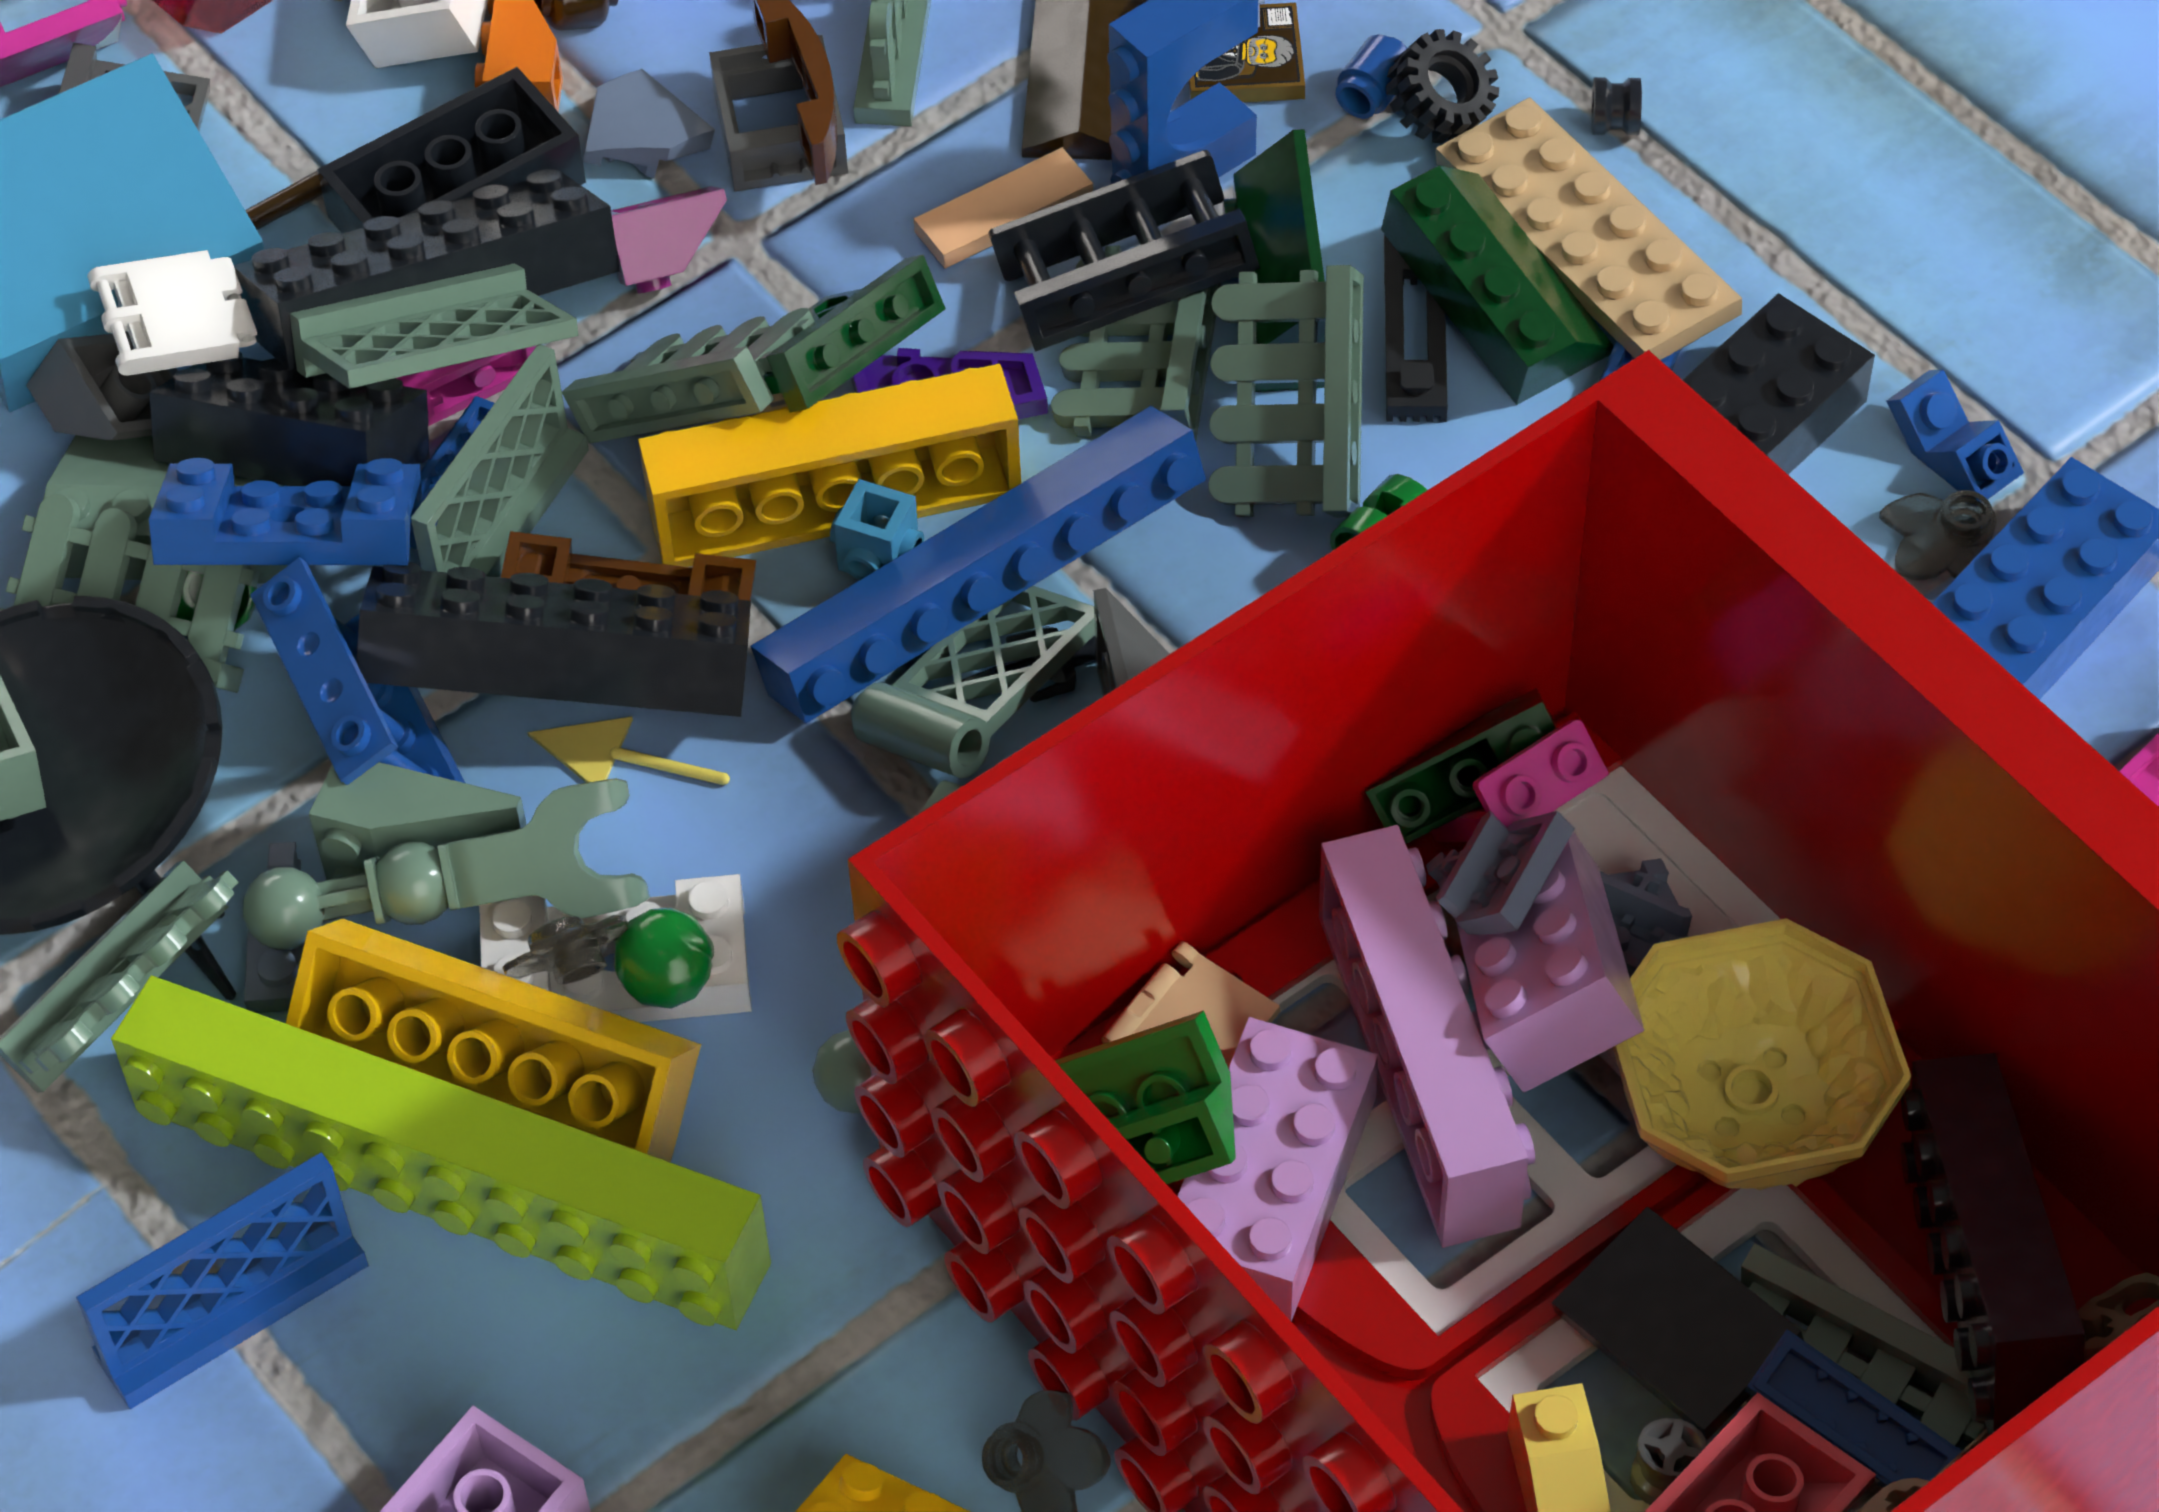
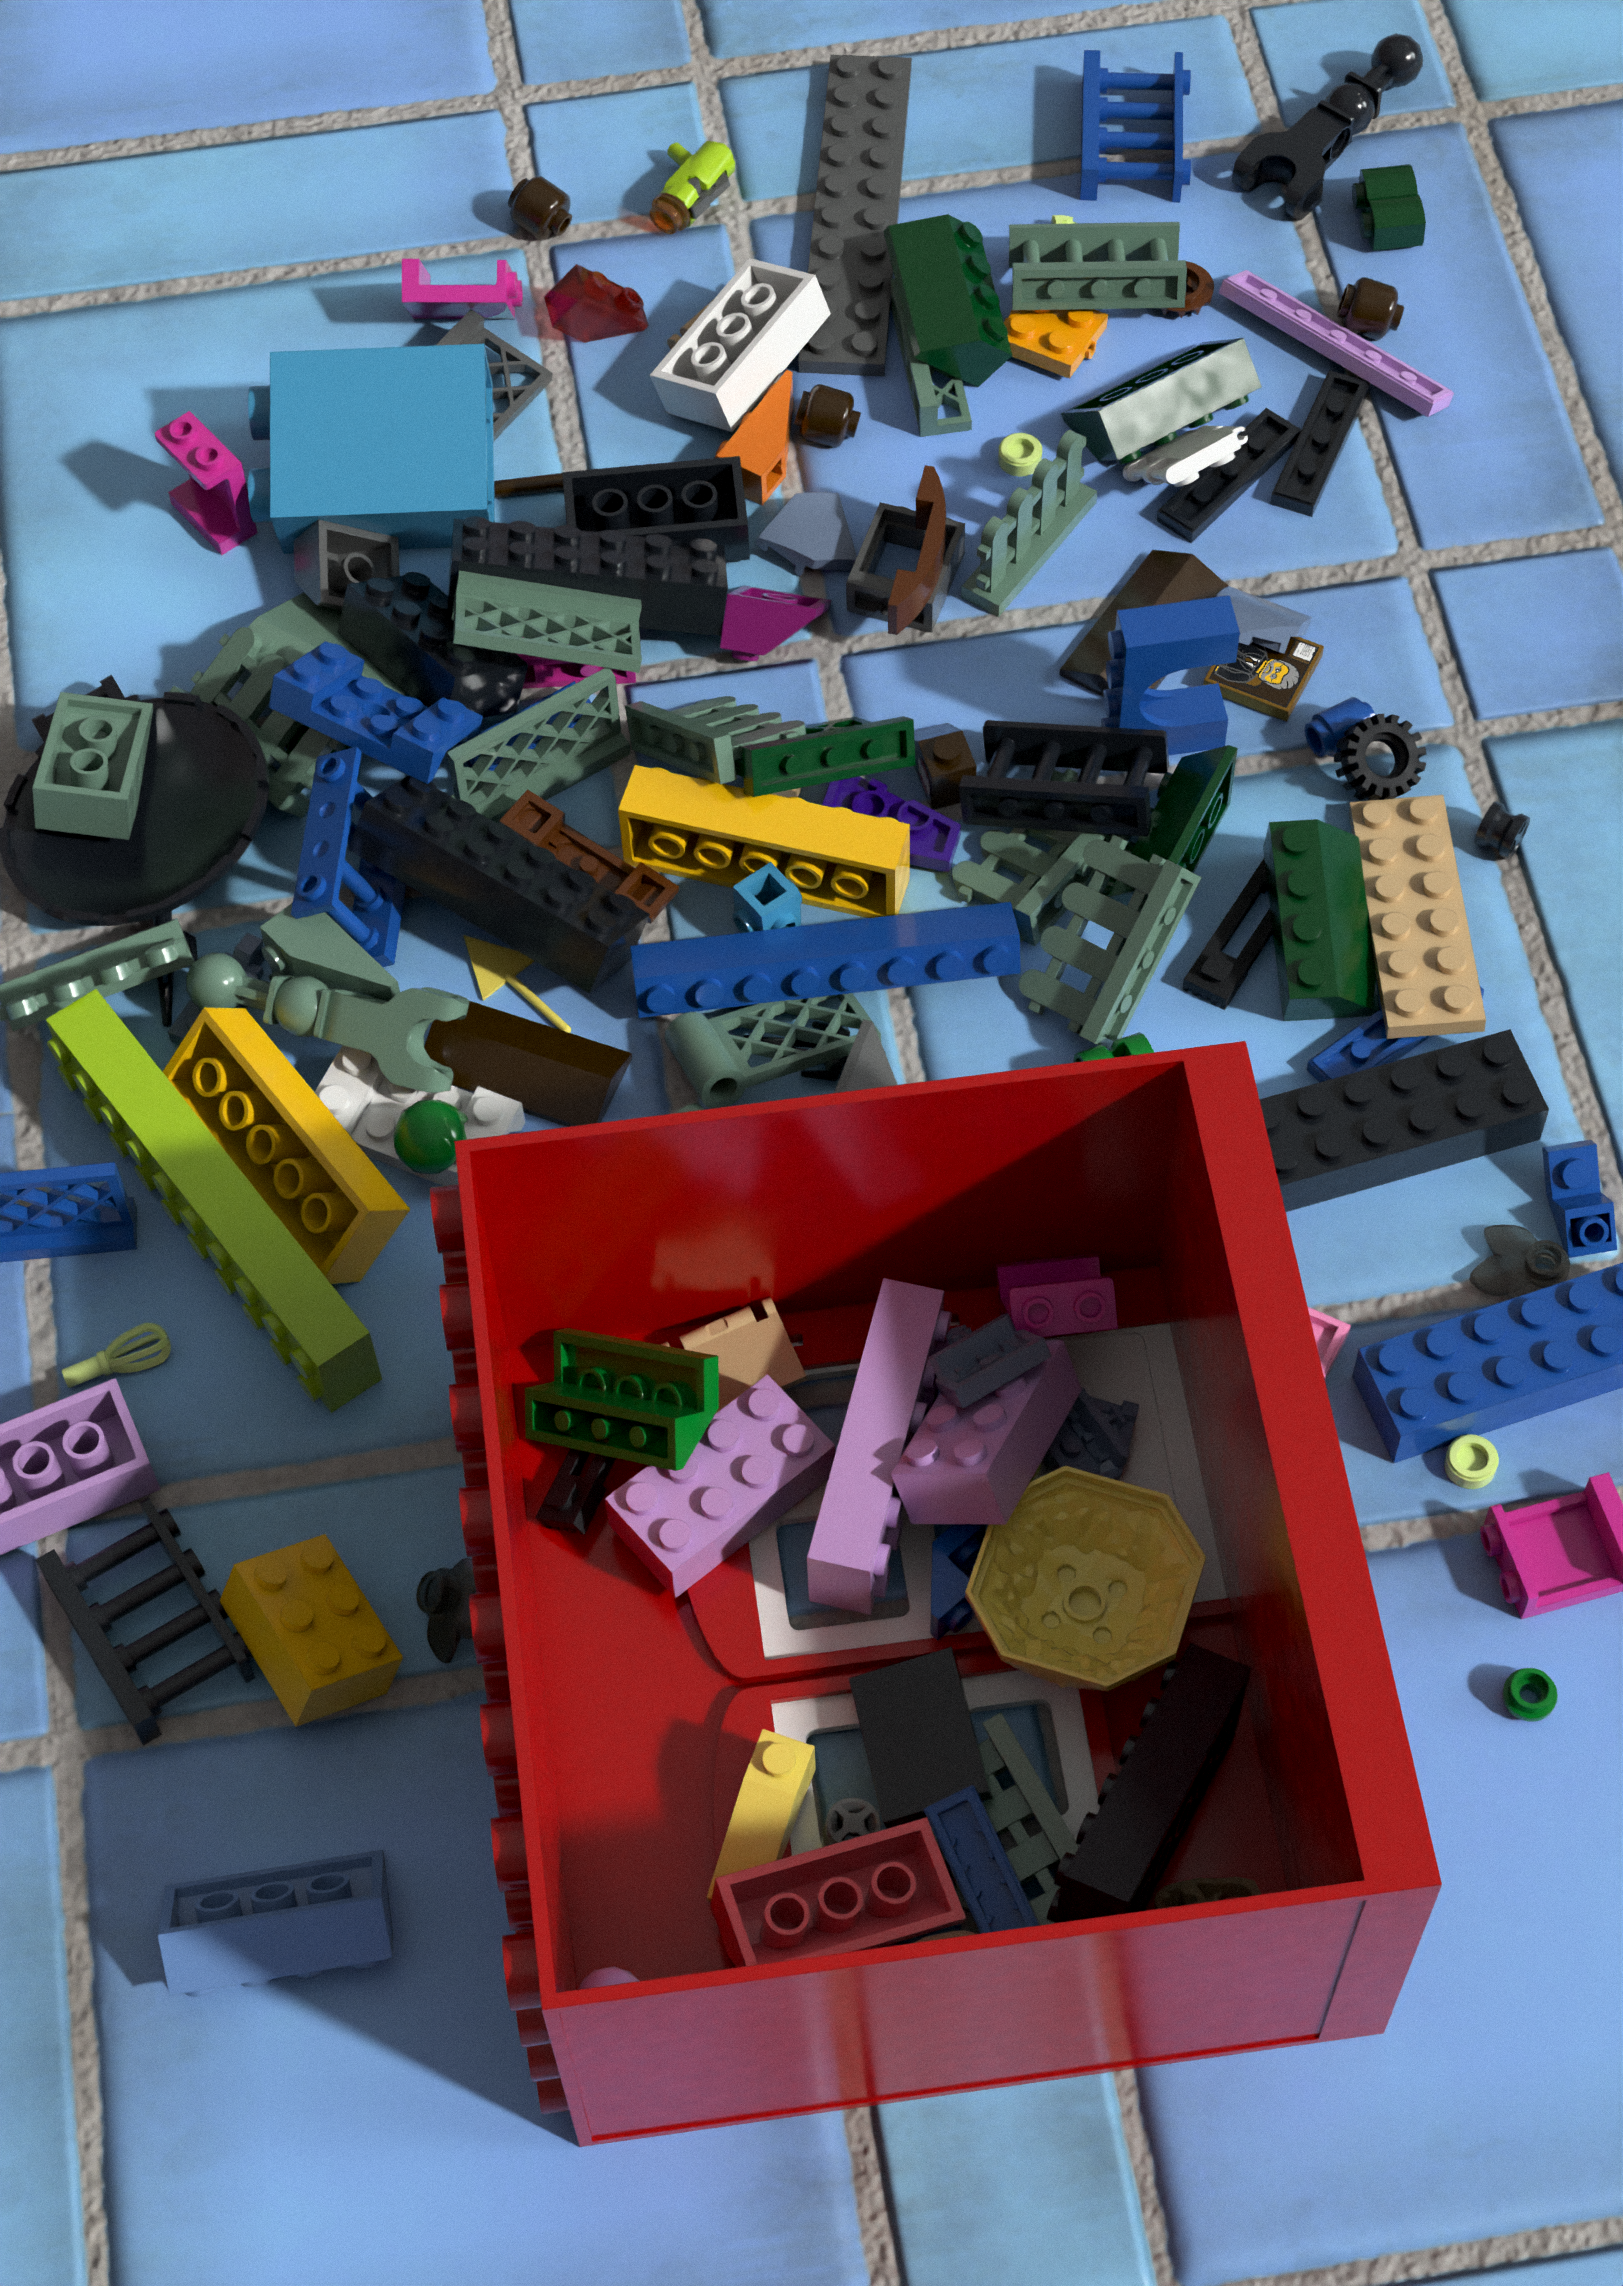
camera: 30 degrees right, 5 degrees up
white plate [87,250,257,376] -> none
clear smoke plate [502,915,628,984] -> none
light nougat tile [914,147,1093,269] -> none
dark green slope [1365,688,1557,844] -> none
none -> yellowish green piece [62,1323,171,1388]
none -> dark brown slope [424,1001,632,1127]
none -> dark brown slope [914,723,977,810]
none -> blue slope [930,1524,986,1641]

